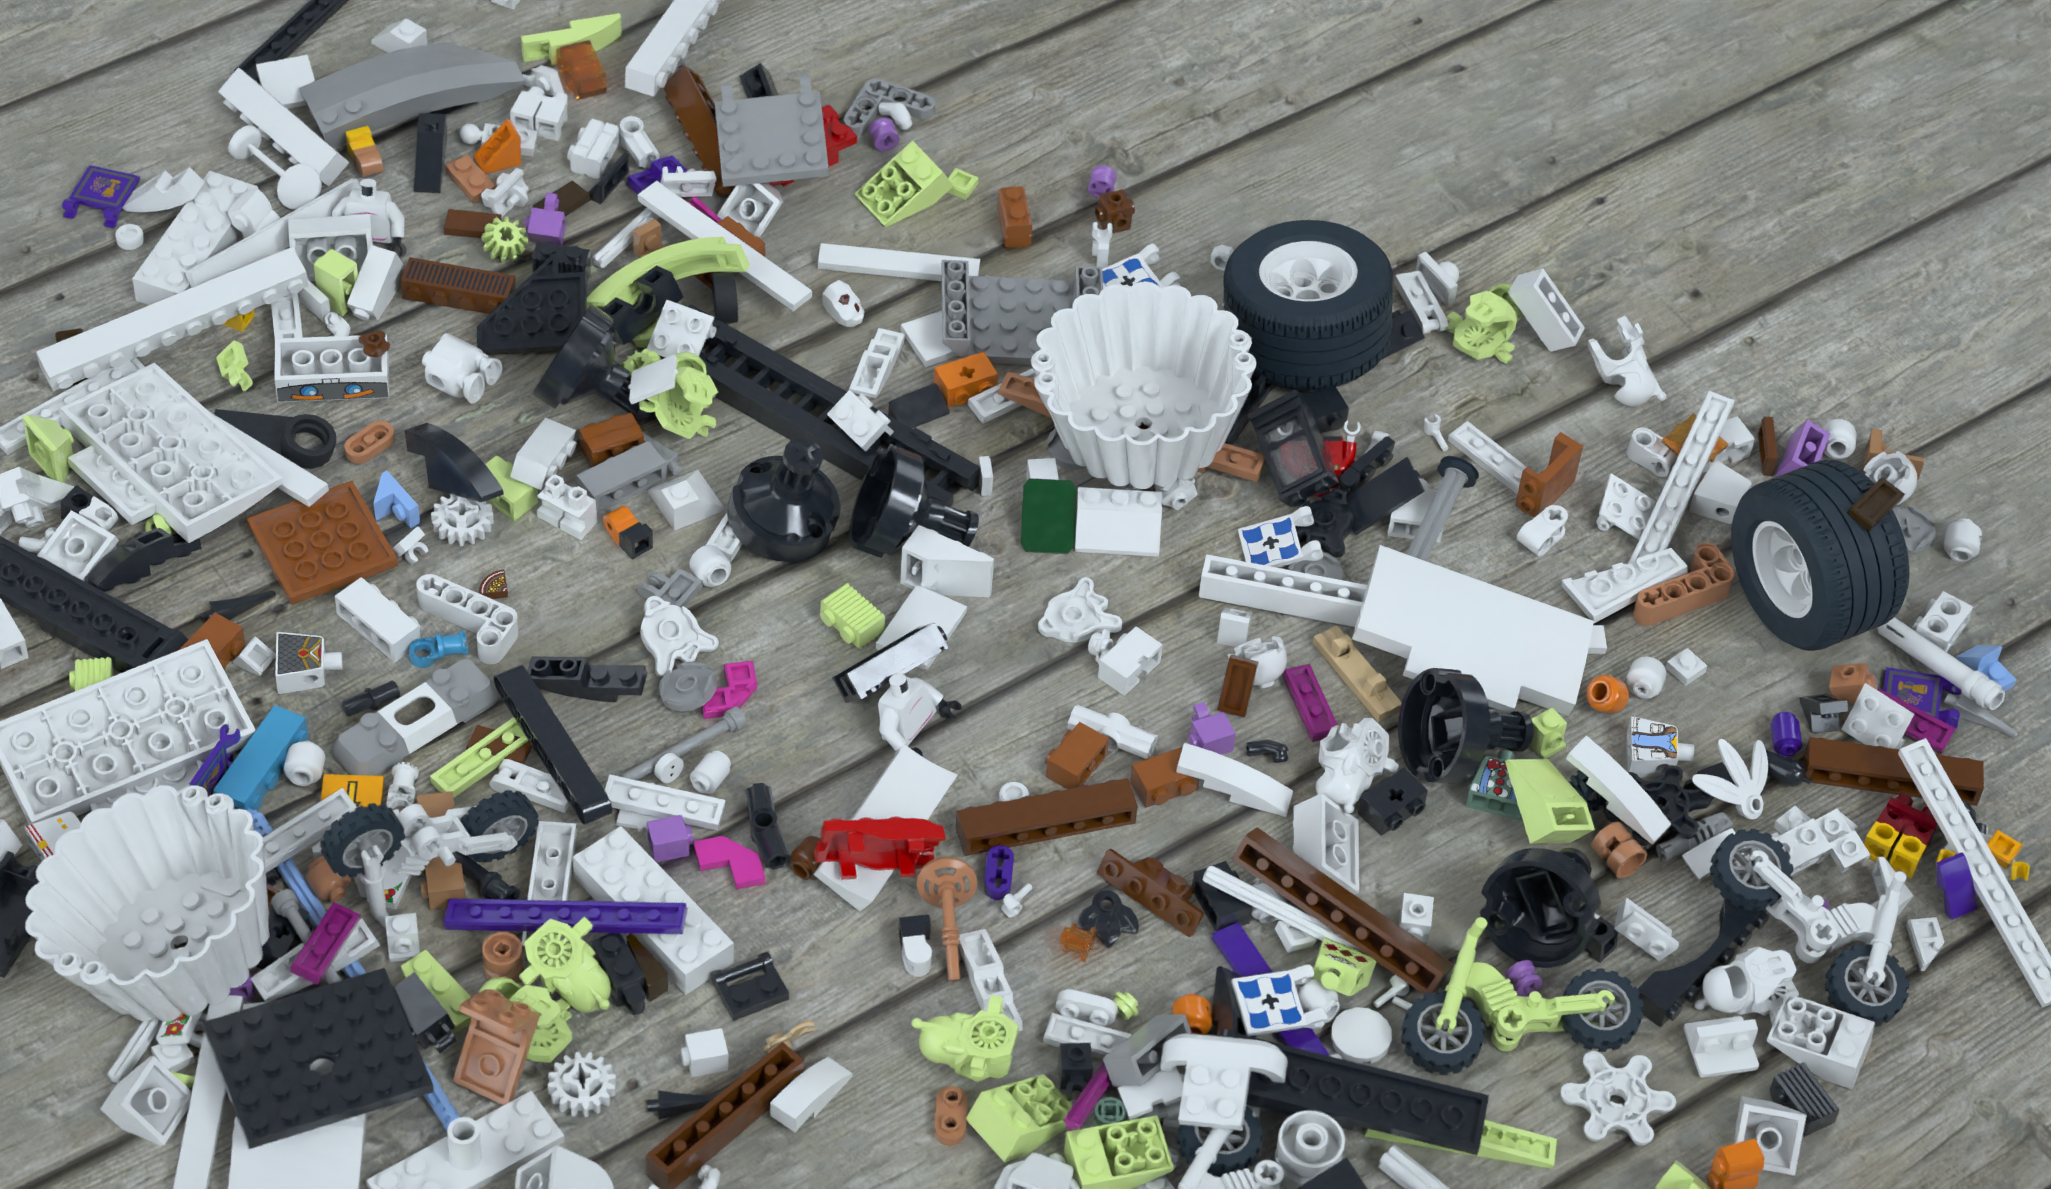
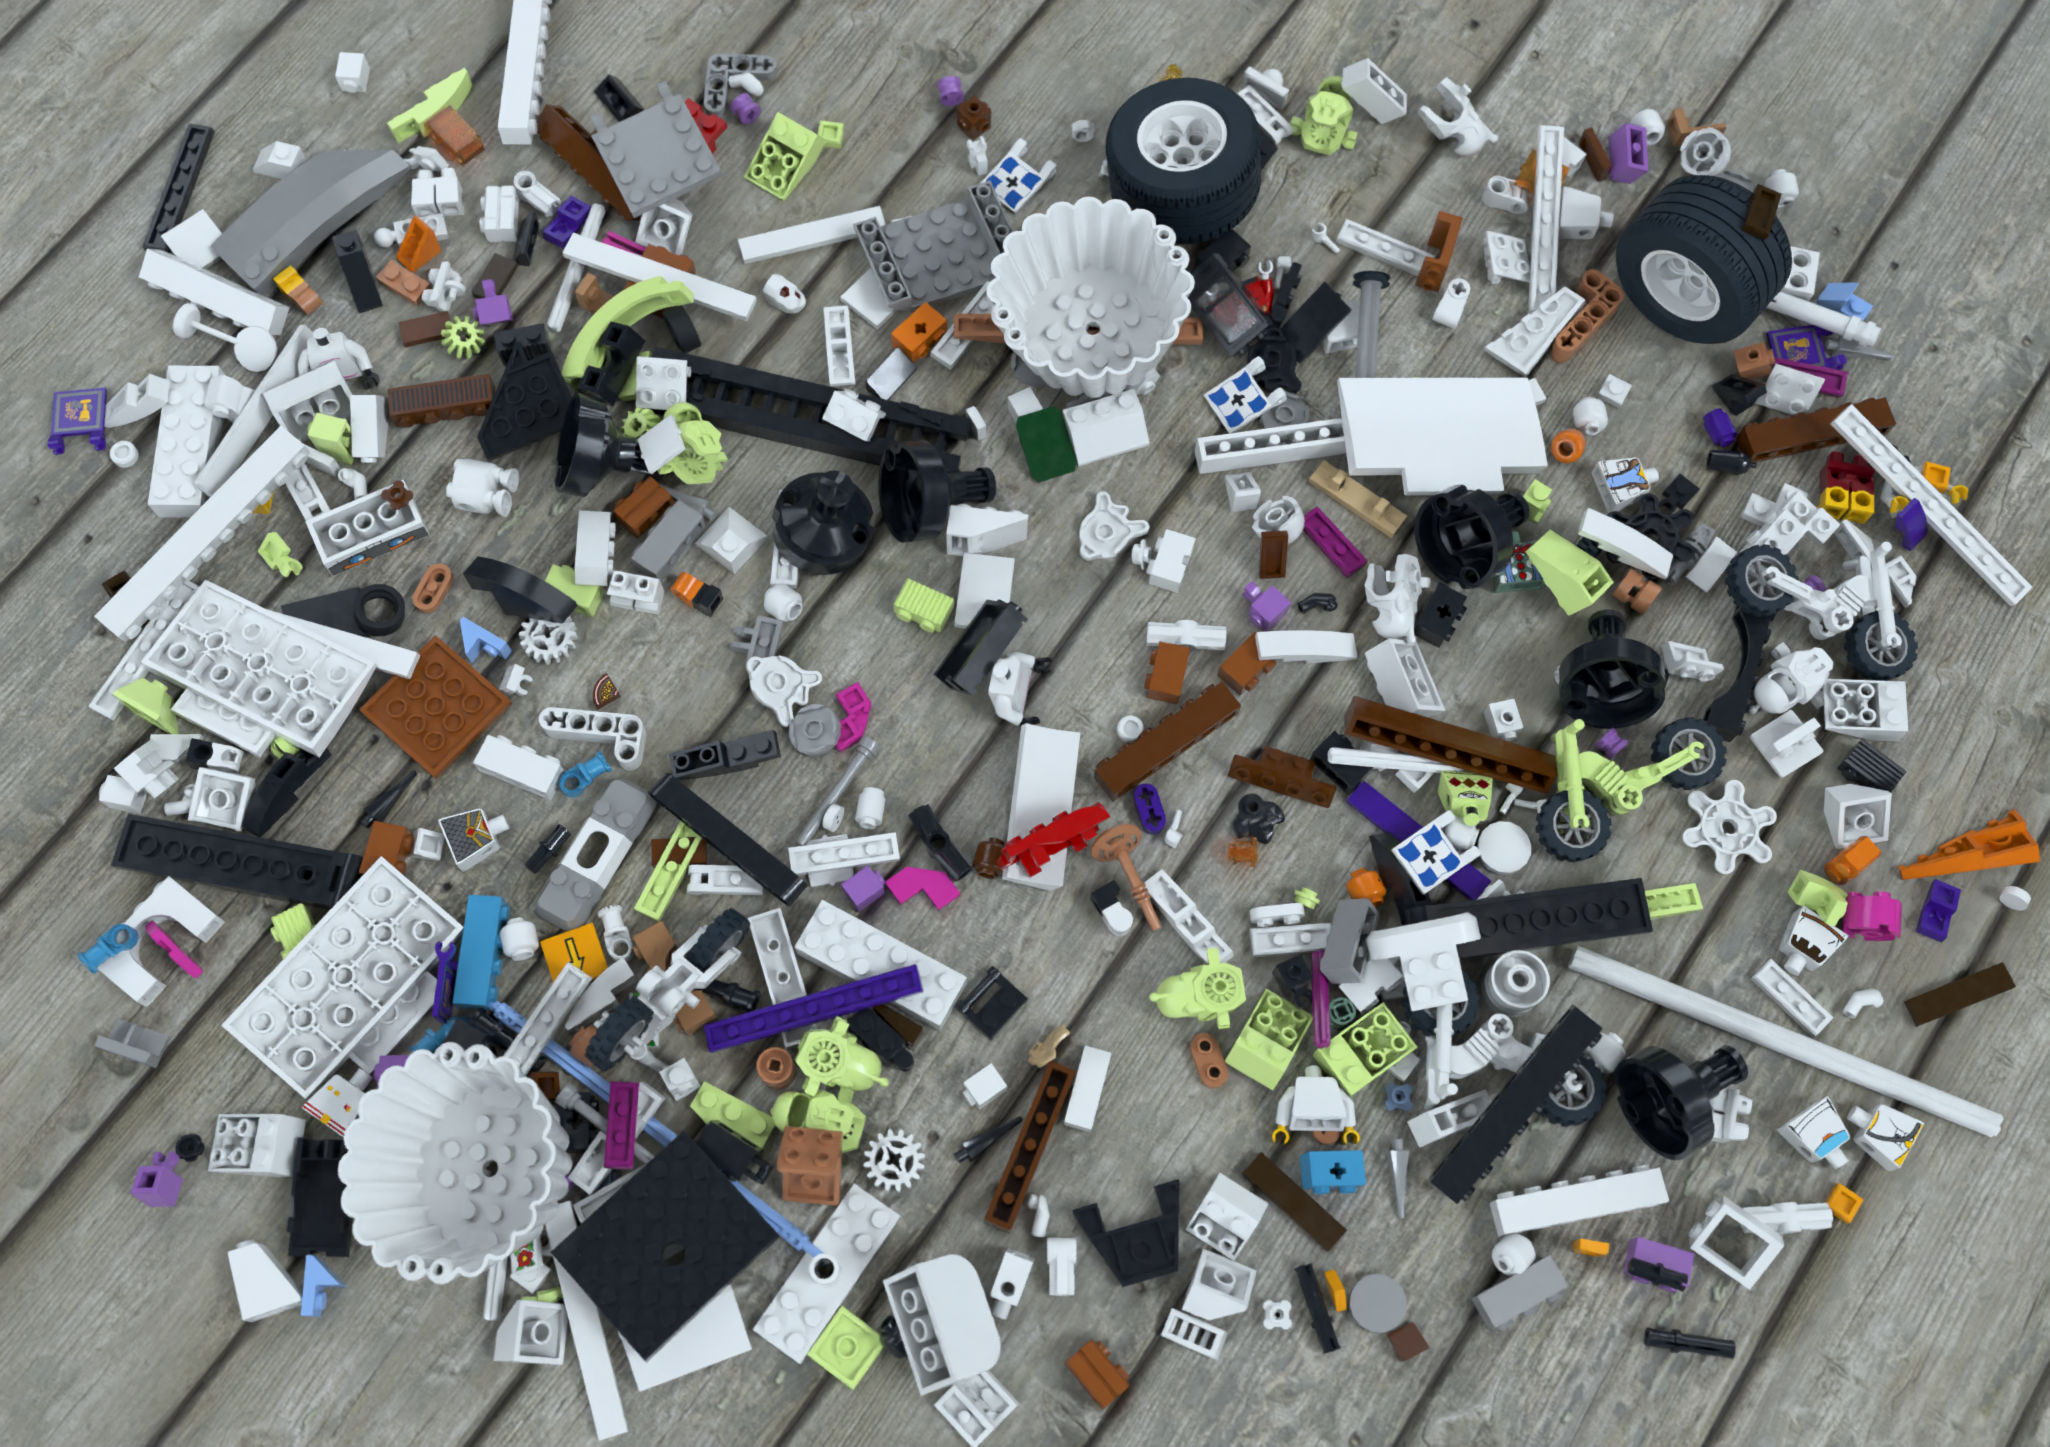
camera: 20 degrees left, 20 degrees up
white plate [660,166,716,197] -> none
dark orange brick [997,186,1033,248] -> none
white plant [1692,739,1768,819] -> none

